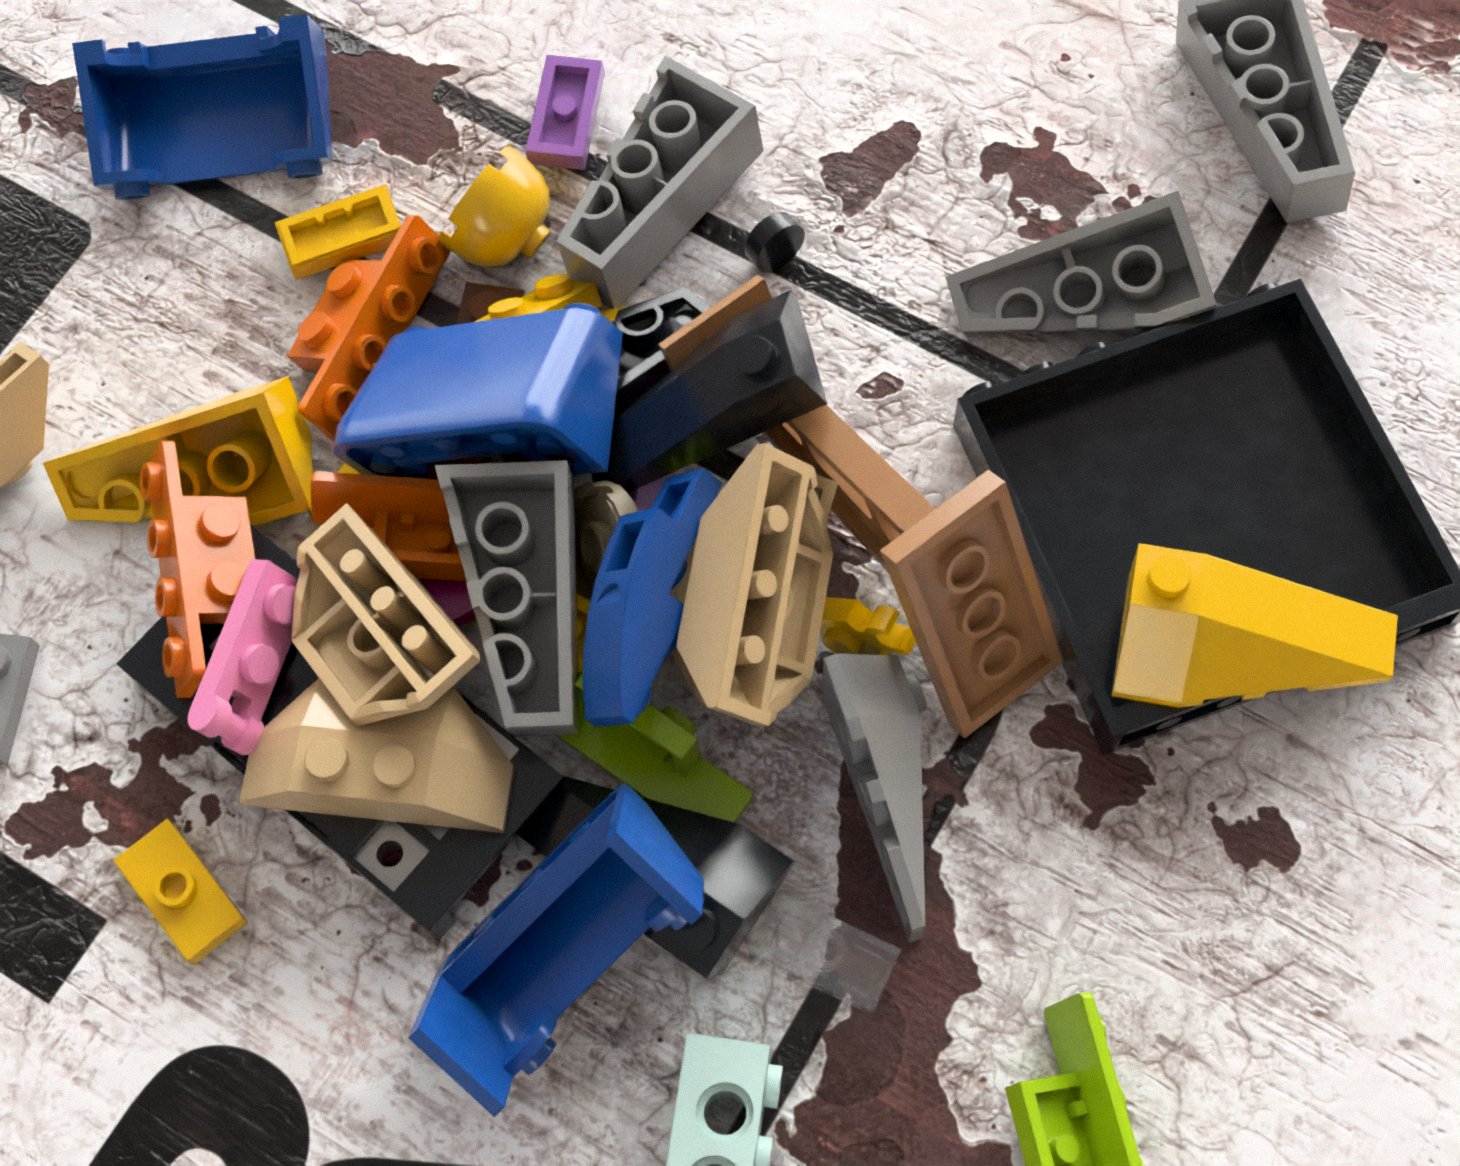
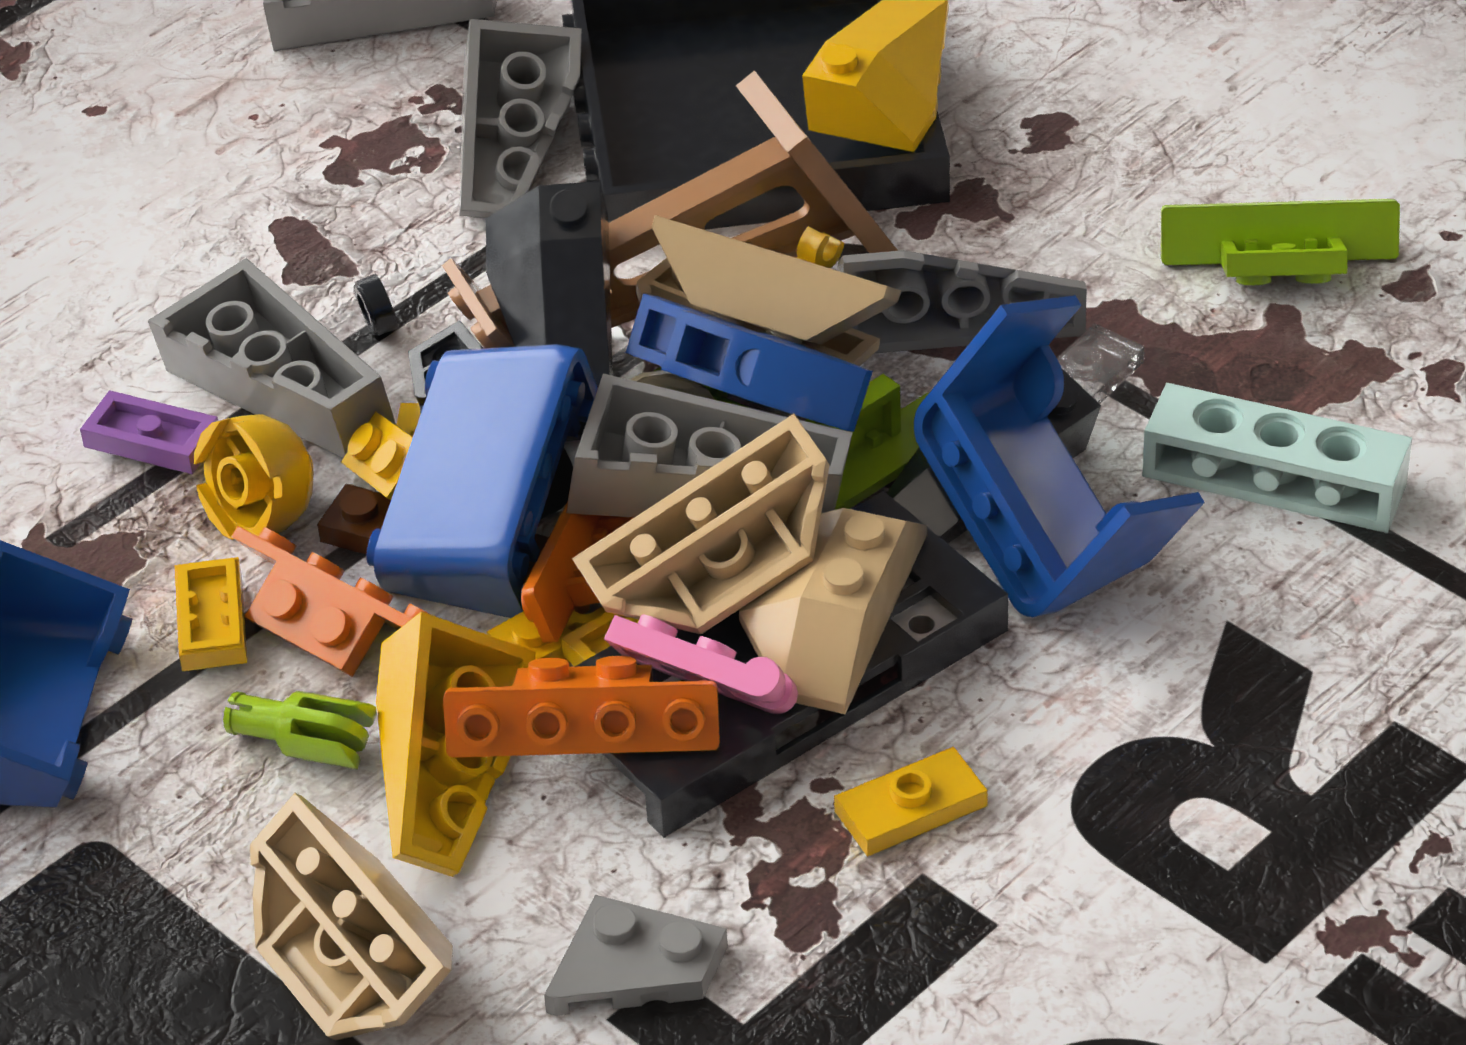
camera: 80 degrees left, 25 degrees down
none -> lime arm [223,691,377,770]

